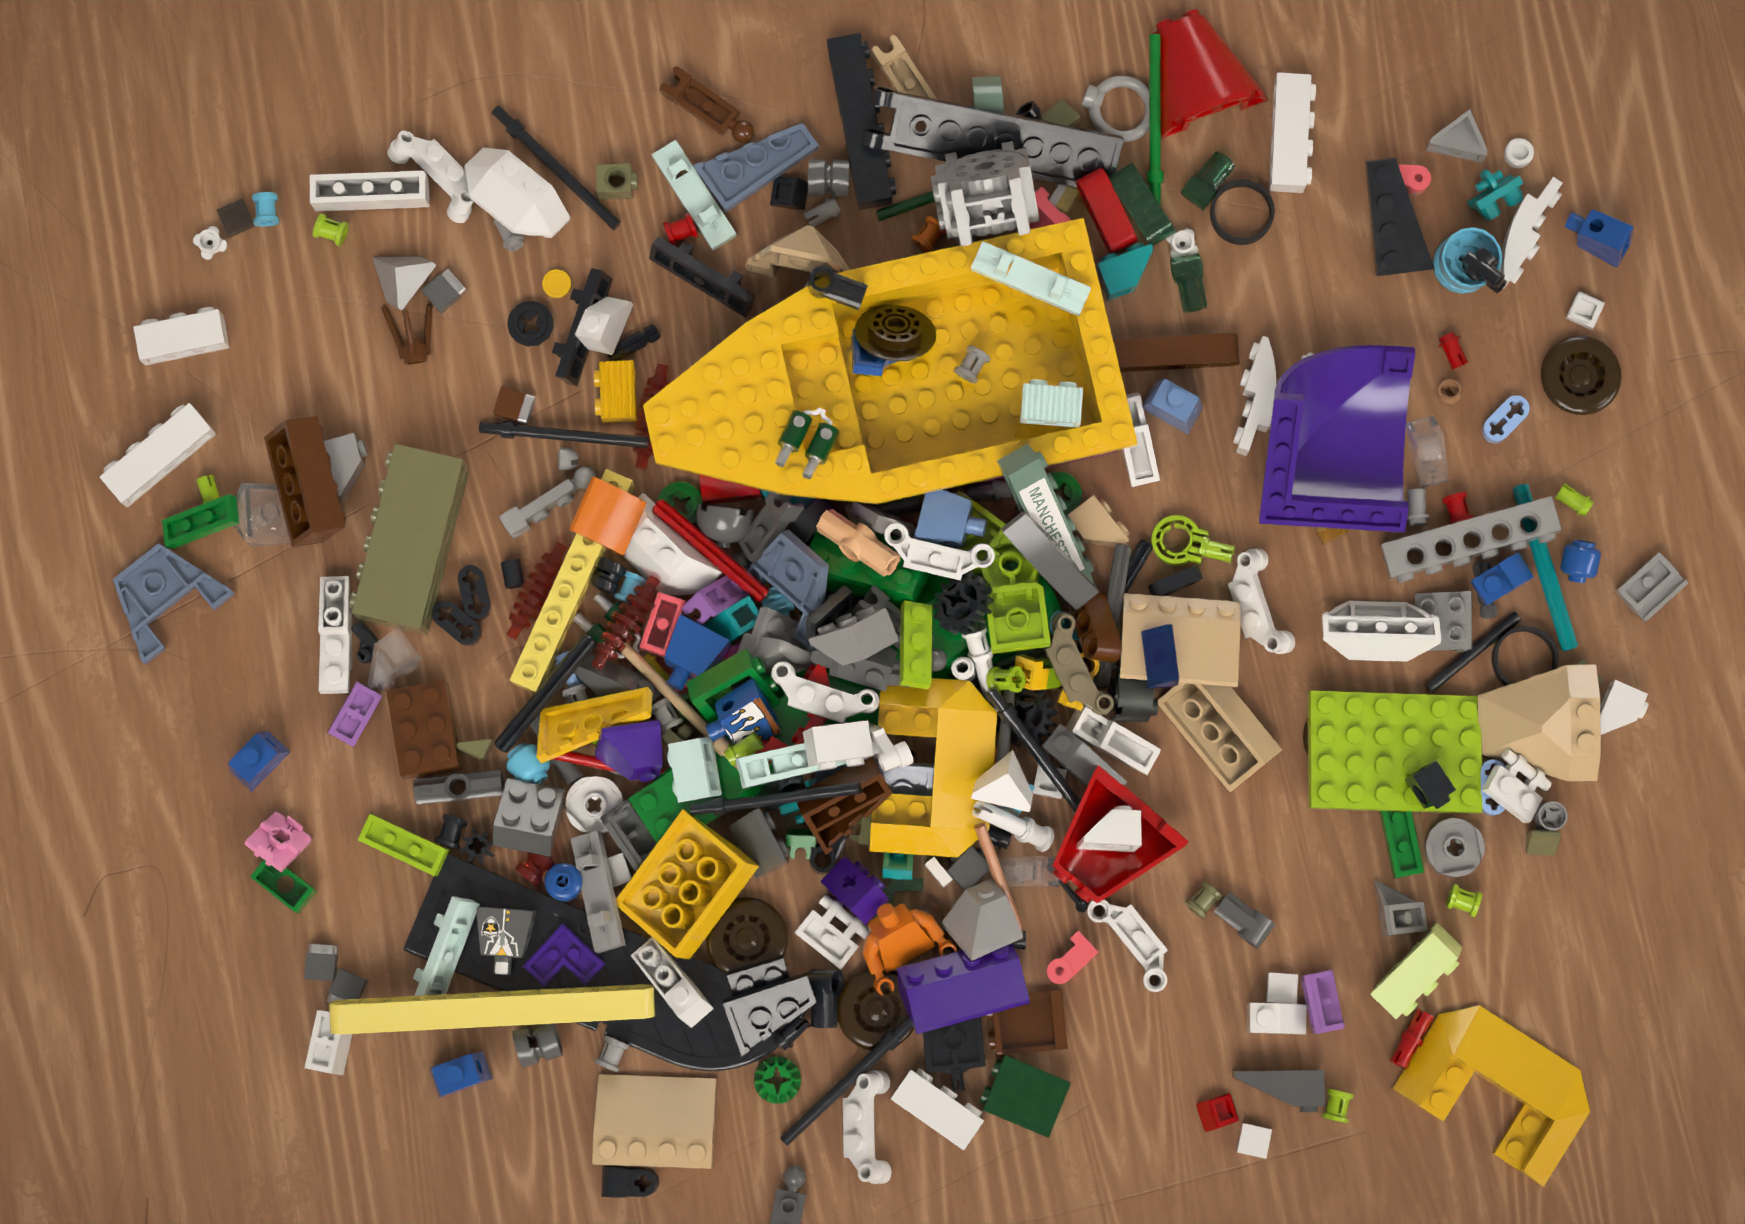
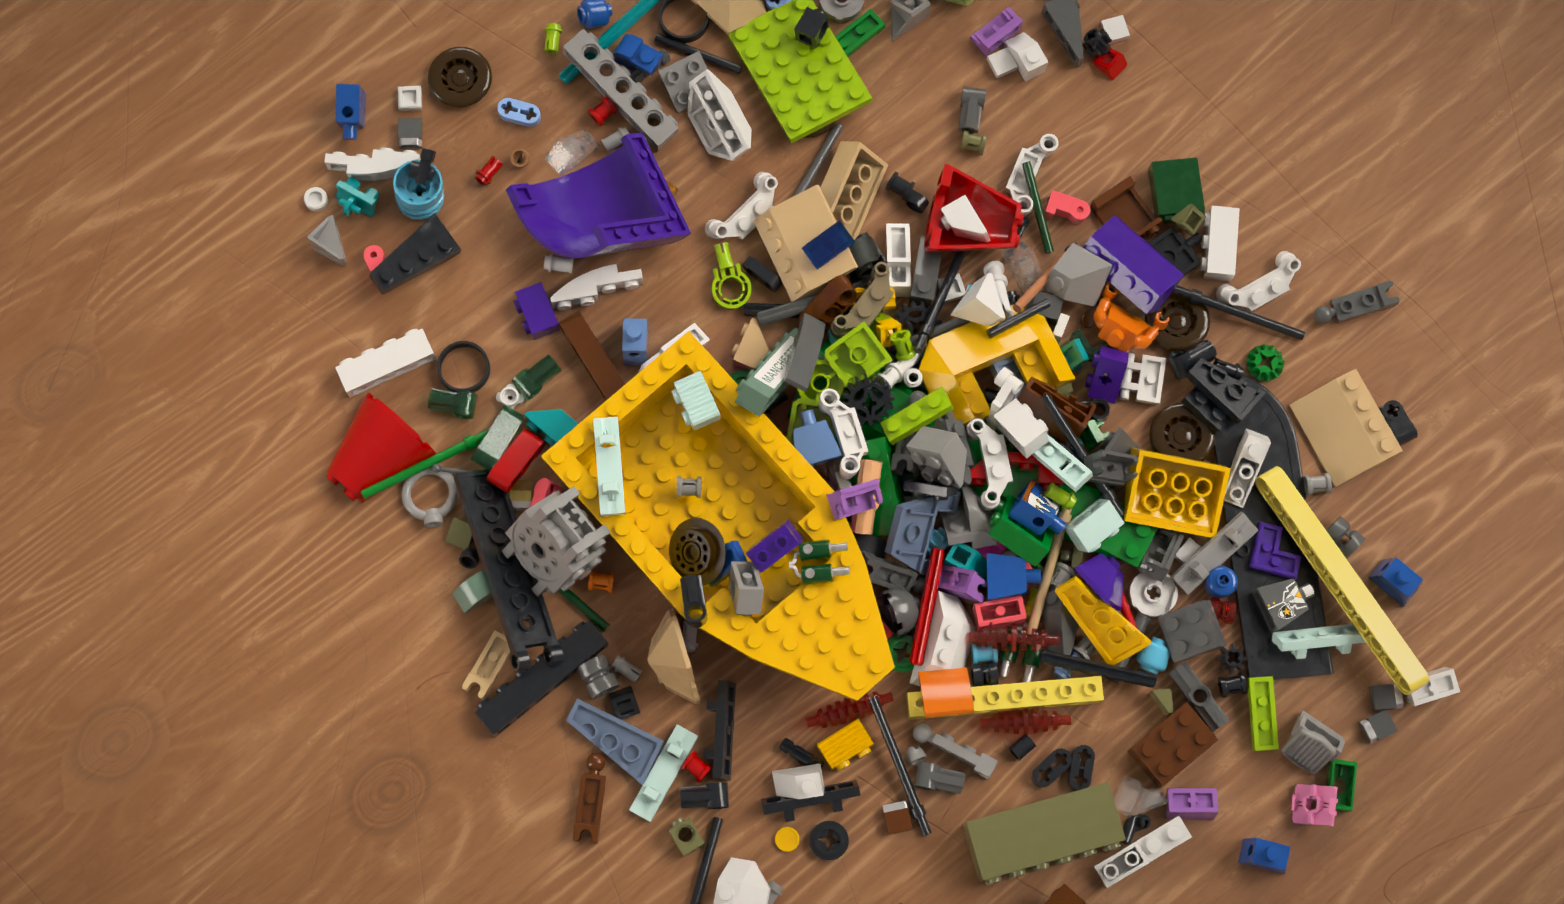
camera: 125 degrees left, 5 degrees down
none -> dark grey piece [398,118,423,149]
none -> dark grey hinge [432,464,479,473]
none -> dark purple brick [513,282,560,340]
none -> black piece [680,782,729,809]
none -> light grey brick [728,562,764,615]
none -> dark purple brick [746,520,803,573]
none -> dark grey bar [794,123,843,196]
none -> medium lavender hinge [827,479,883,521]
none -> black connector [885,171,929,213]
none -> dark grey piece [914,762,965,794]
none -> black bar [986,299,1051,338]
none -> dark green bar [1022,161,1054,253]
none -> black gear [1082,28,1112,57]
none -> dark grey hinge [1084,450,1138,486]
none -> olive slope [1171,204,1206,235]
none -> light grey piece [1281,710,1345,774]

